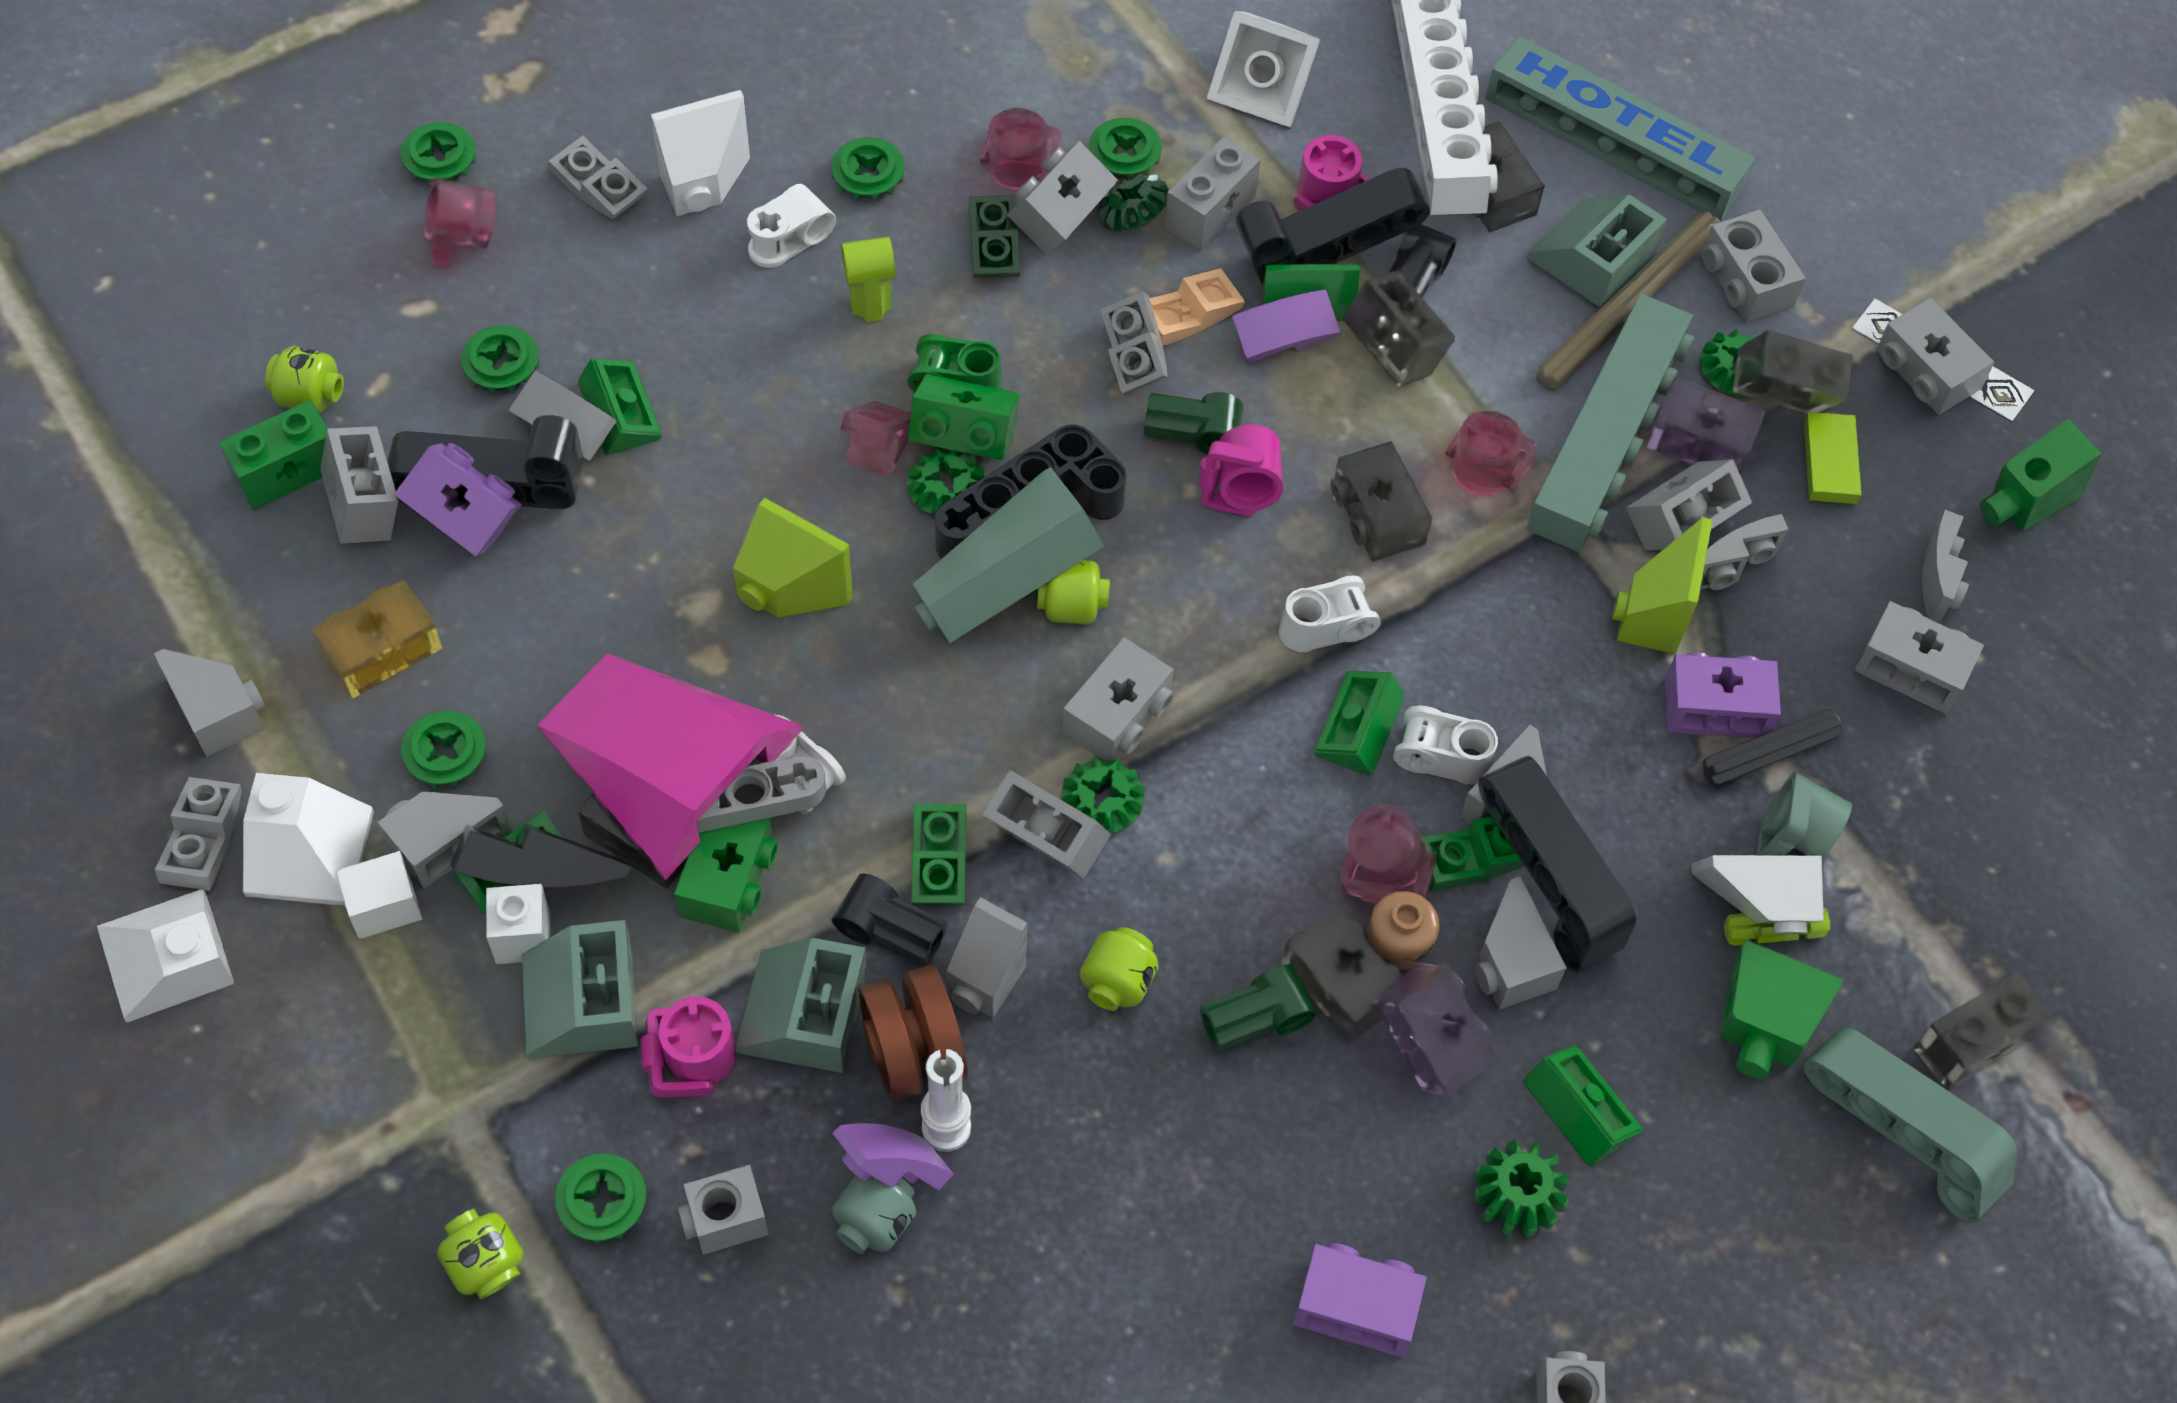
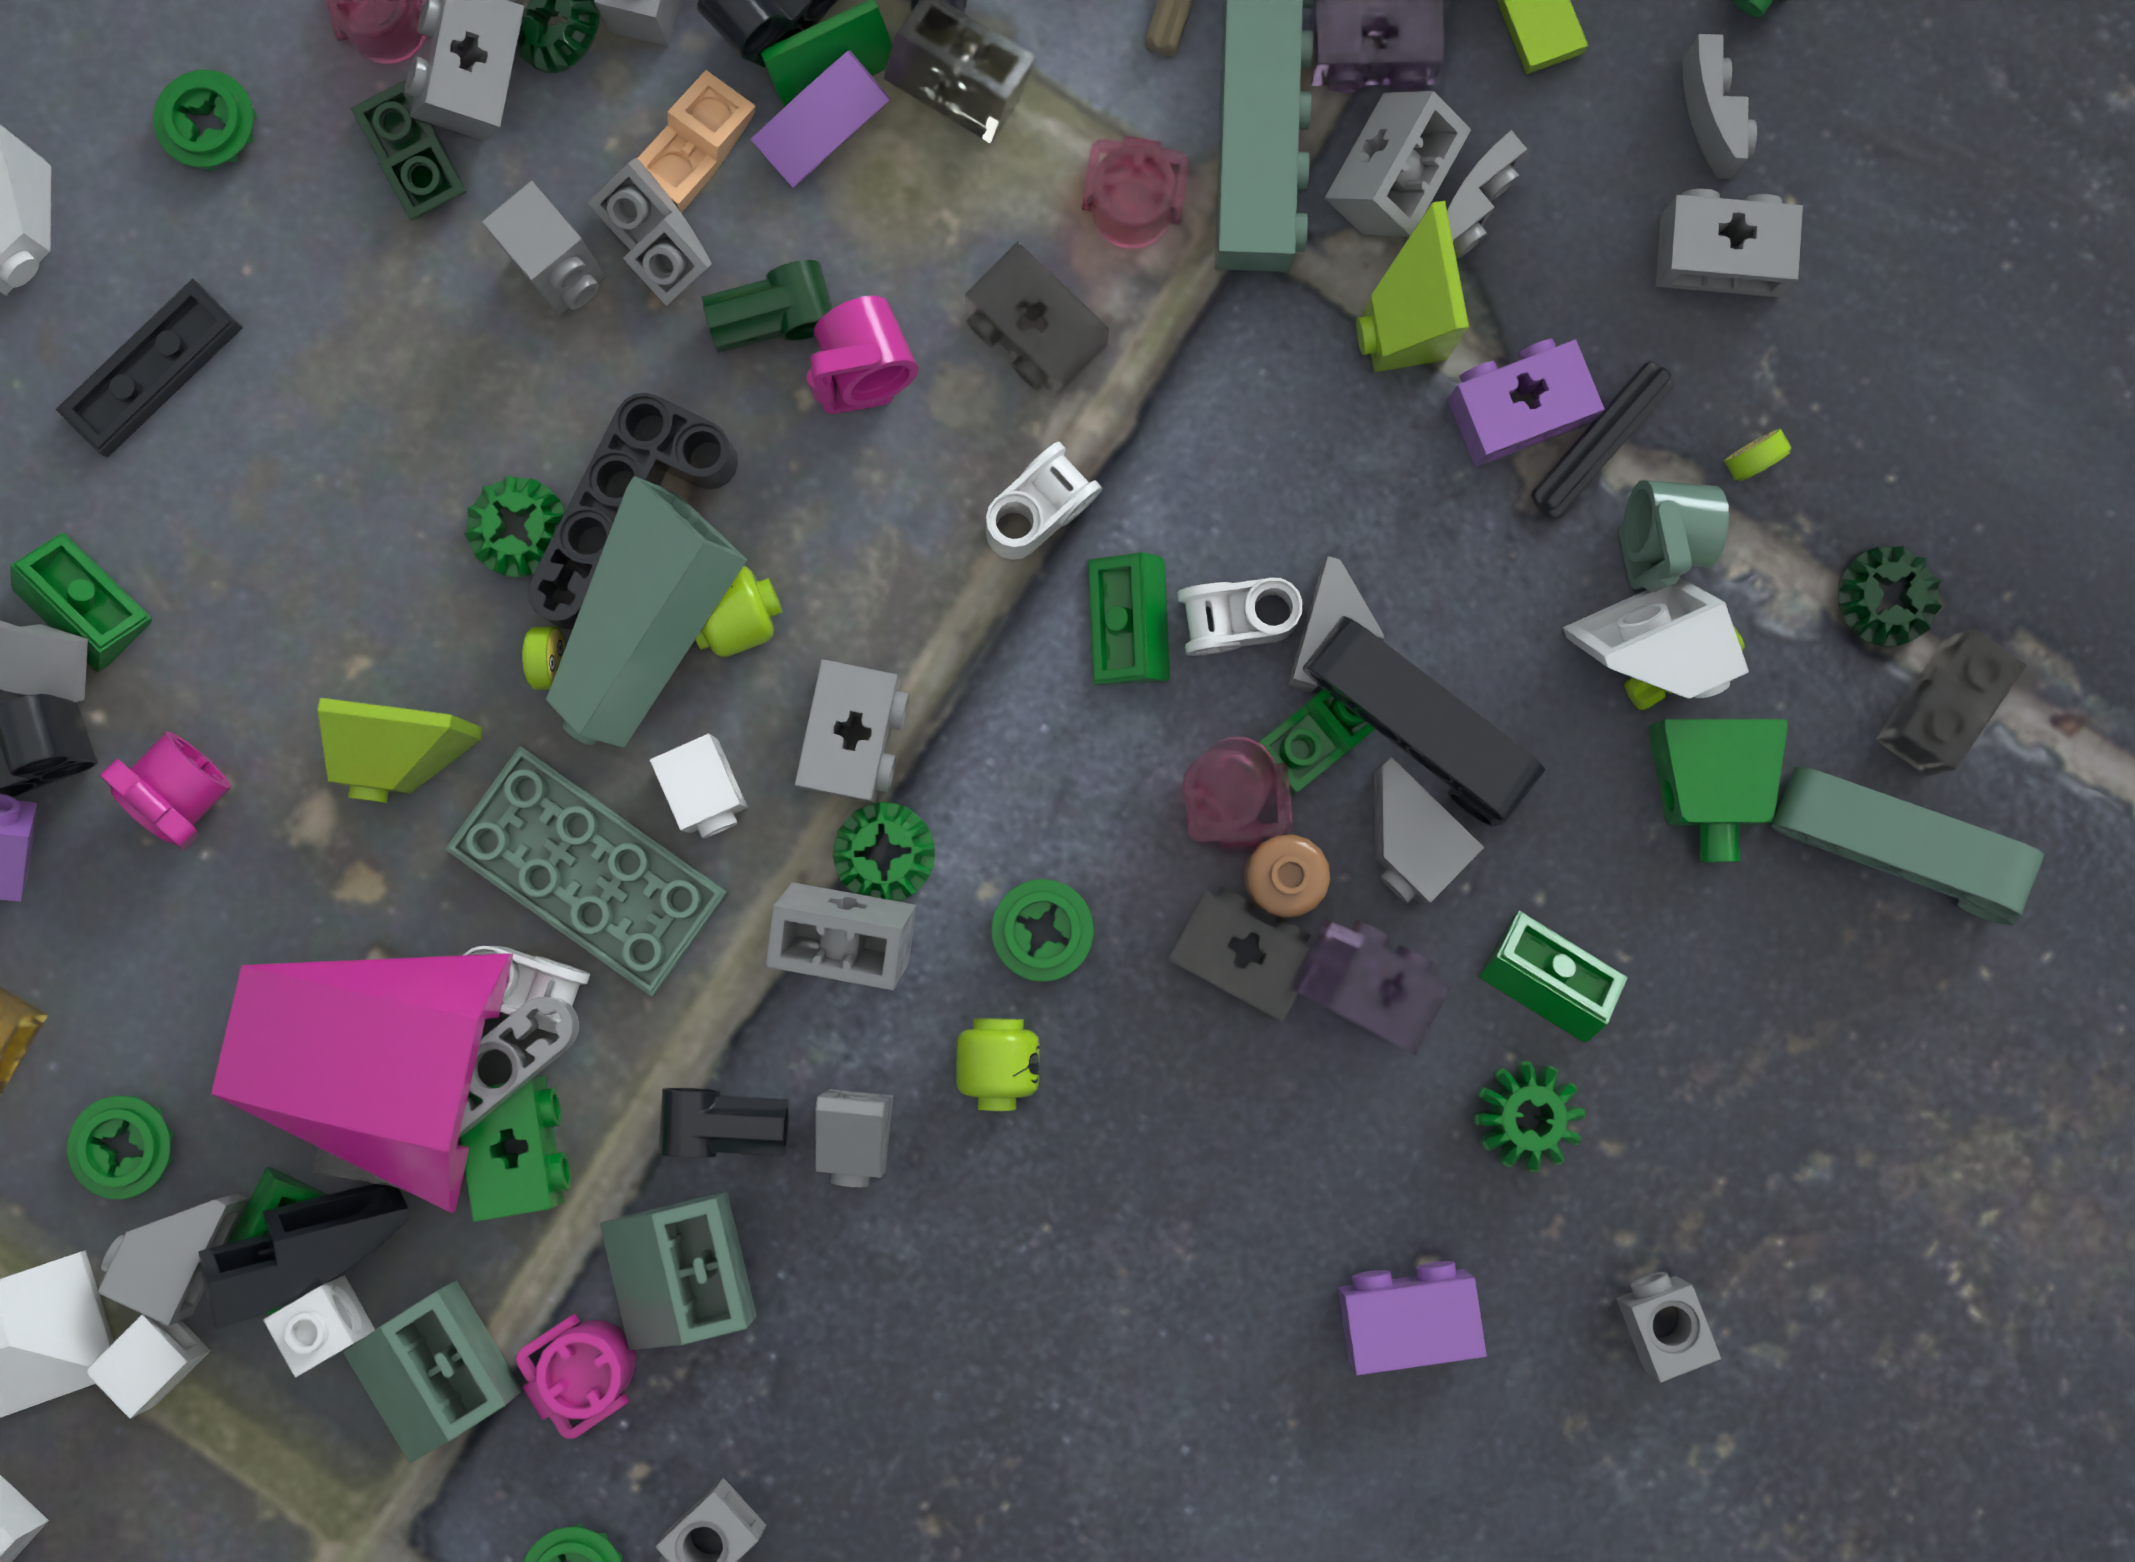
camera: 25 degrees left, 25 degrees up
white piece [747,184,836,268] -> none
medium lavender slope [832,1123,954,1190] -> none
sand green head [832,1175,916,1254] -> none
clear pink slope [840,401,911,475] -> none
lime piece [841,236,896,322] -> none
copper wheel [857,964,968,1102] -> none
green piece [907,334,1002,393] -> none
green brick [908,374,1020,461] -> none
green slope [911,804,966,905] -> none
white pin [921,1049,971,1152] -> none
dark green piece [1199,964,1317,1052] -> none
none -> black tile [56,278,243,458]
none -> dark pink piece [99,731,231,851]
none -> sand green tile [445,746,729,997]
none -> light grey brick [482,180,606,315]
none -> lime tile [522,626,566,690]
none -> white brick [650,733,748,838]
none -> green gear [992,879,1094,981]
none -> lime tile [1724,428,1792,481]
none -> dark green gear [1838,546,1943,647]

